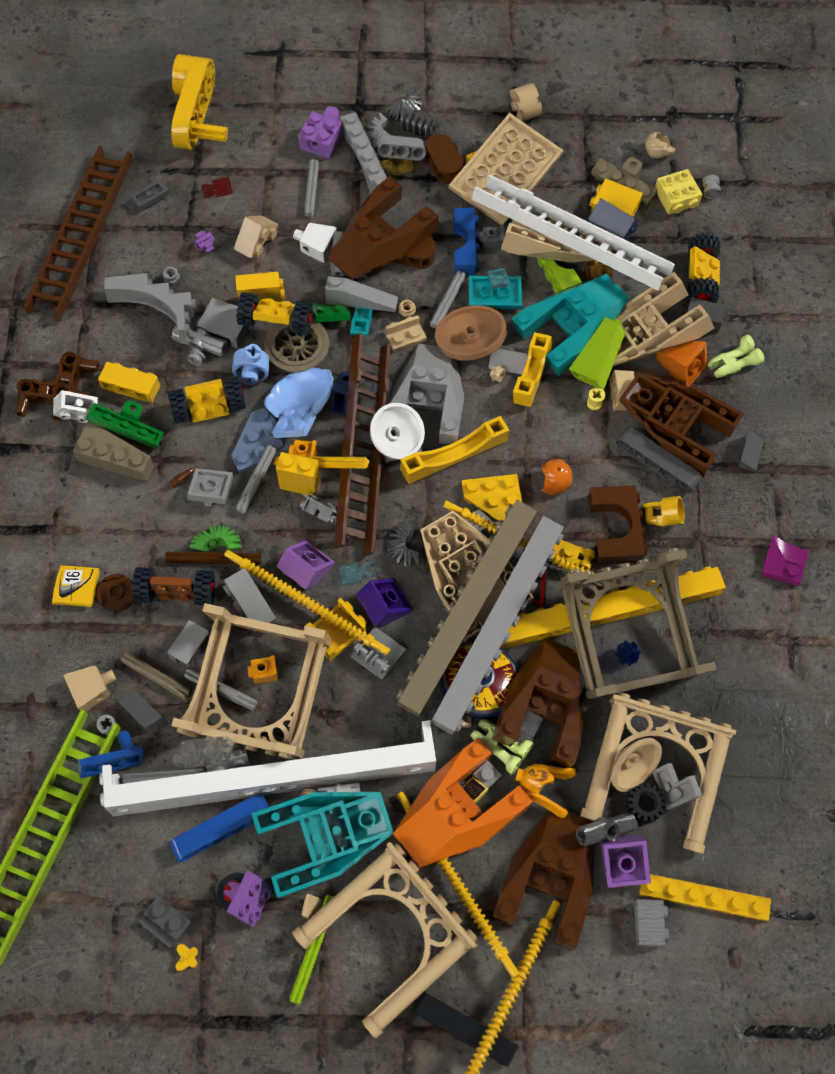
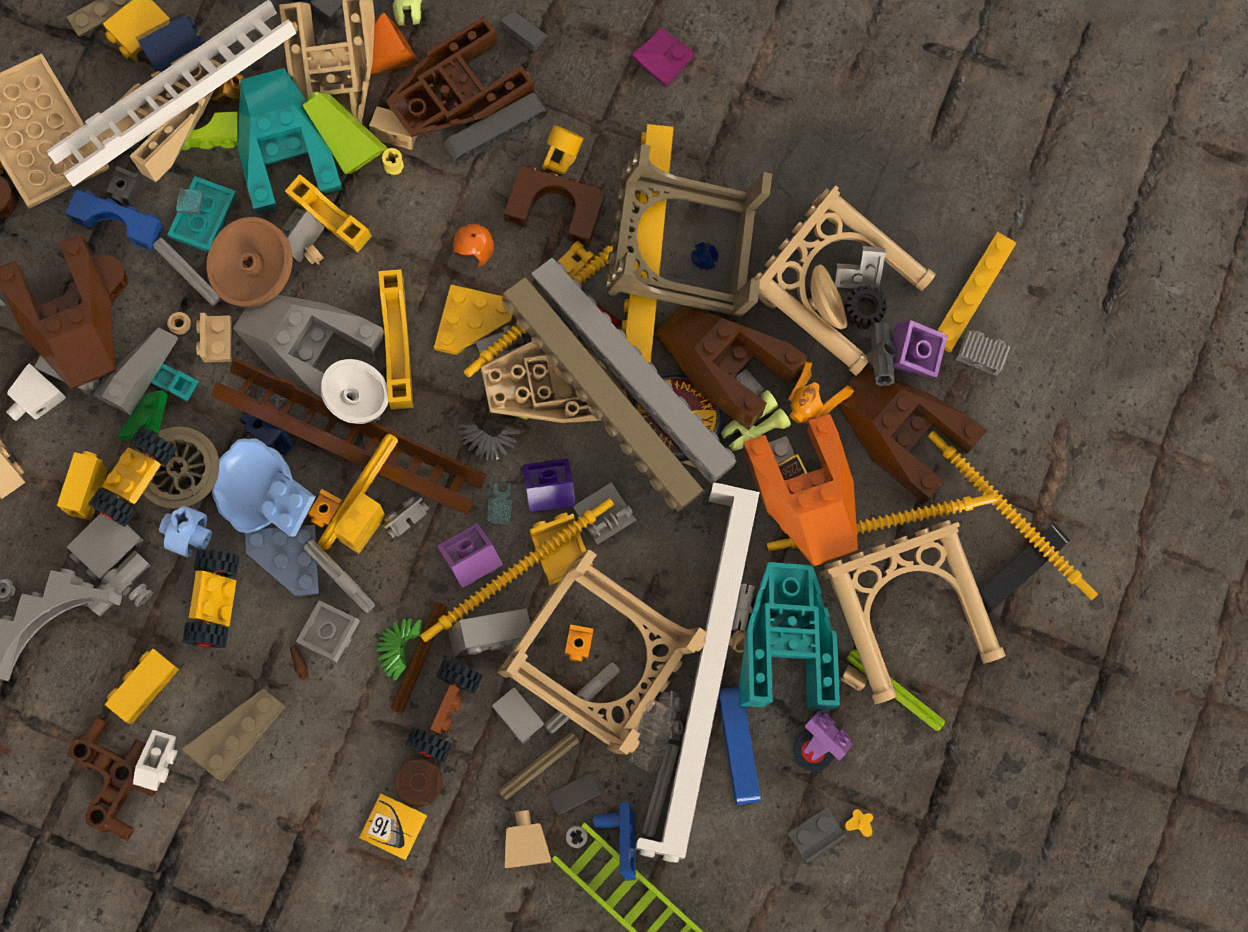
camera: 75 degrees left, 10 degrees up
green plate [86,400,164,449] -> none

